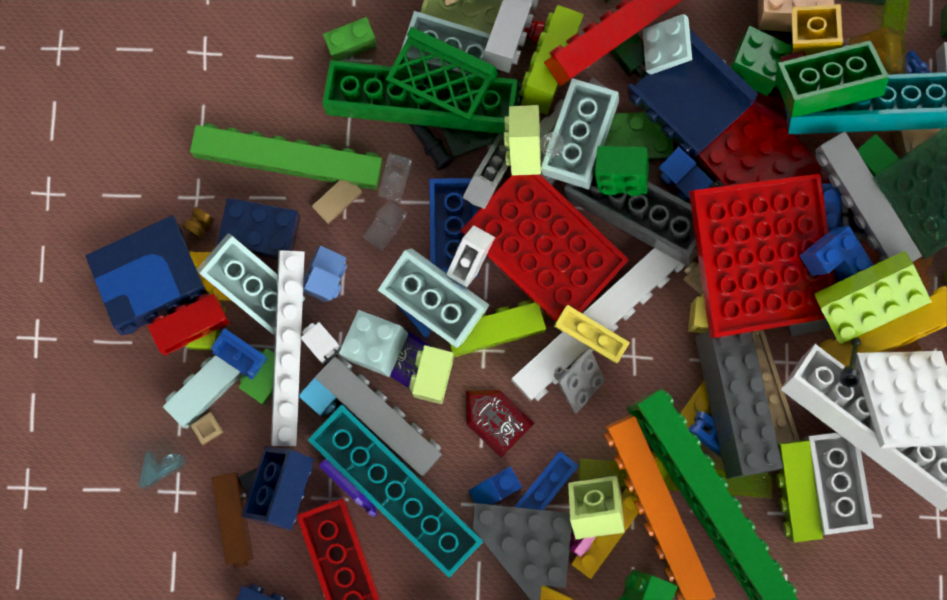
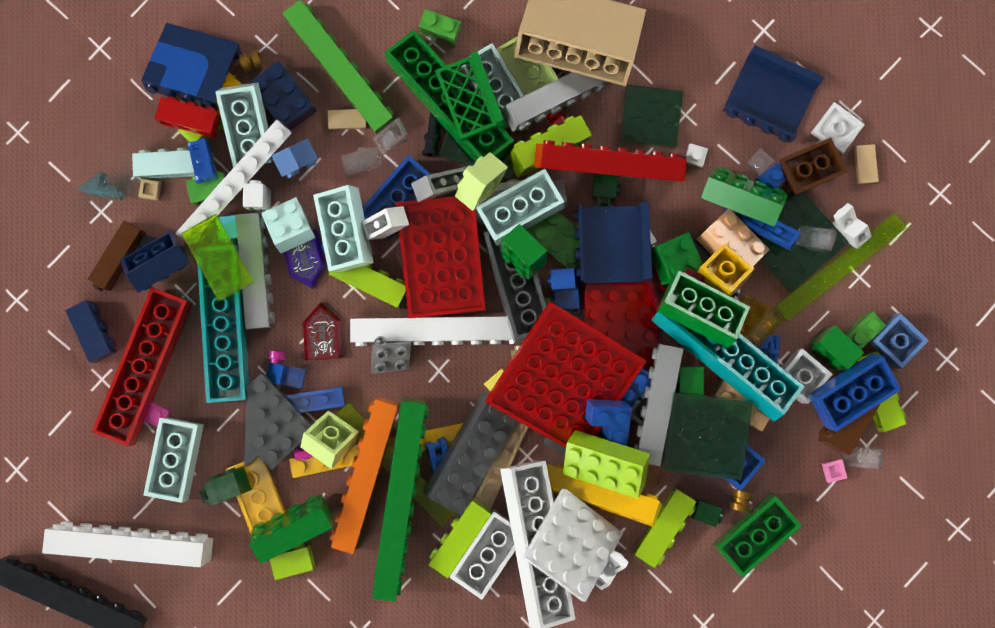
camera: 45 degrees right, 5 degrees up
dark purple tile [320,459,377,517] -> none
yellowish green brick [409,345,454,404] -> none
clear plate [540,132,564,157] -> none
light yellow plate [554,305,630,364] -> none
light aqua plate [642,14,692,74] -> none
black hinge [839,337,861,388] -> none
none -> clear neon green plate [181,214,254,301]
none -> dark pink plate [267,351,286,364]

